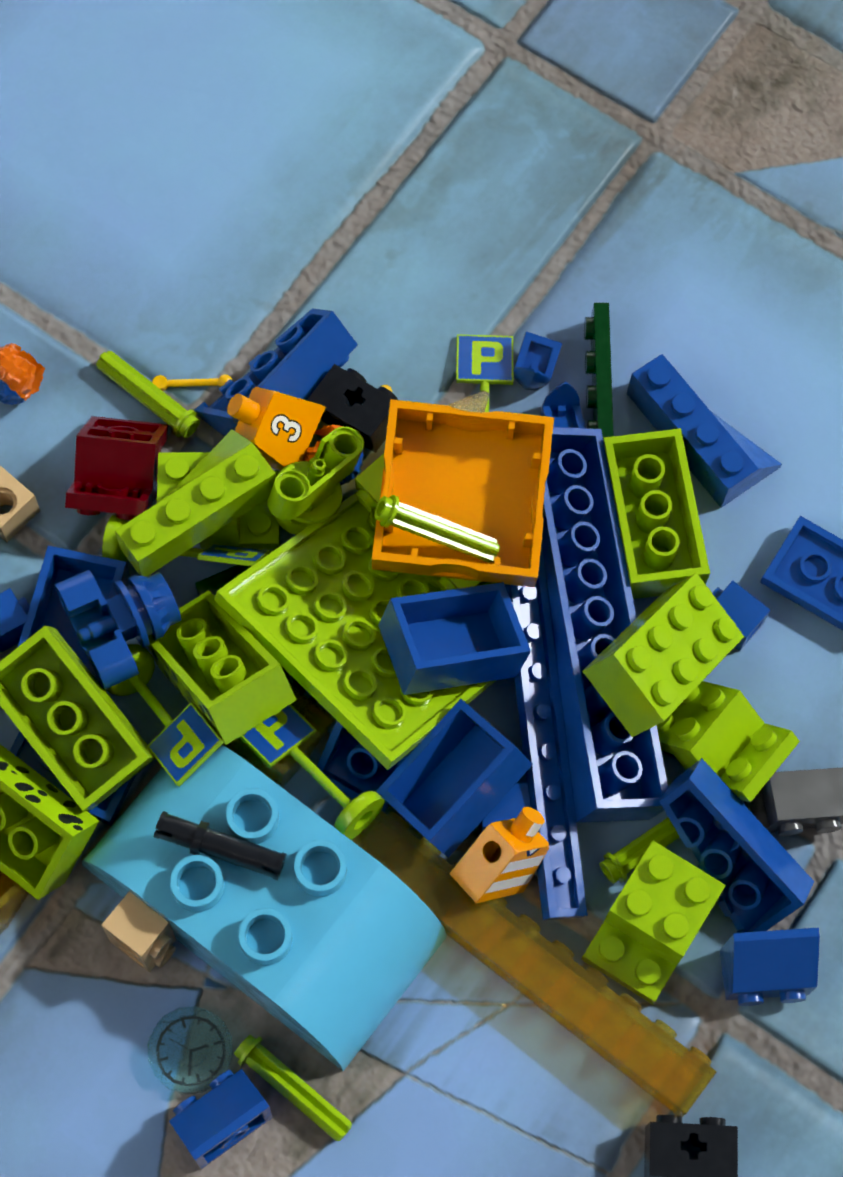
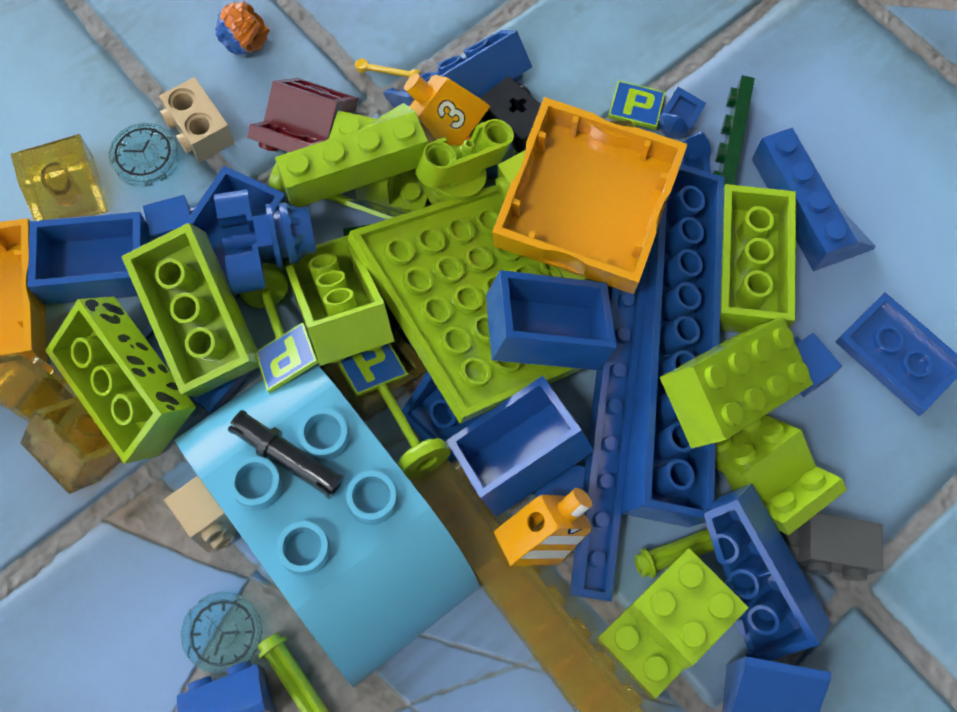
camera: 15 degrees right, 0 degrees up
lime axle [96,351,200,438] -> none
lime axle [374,495,500,562] -> none

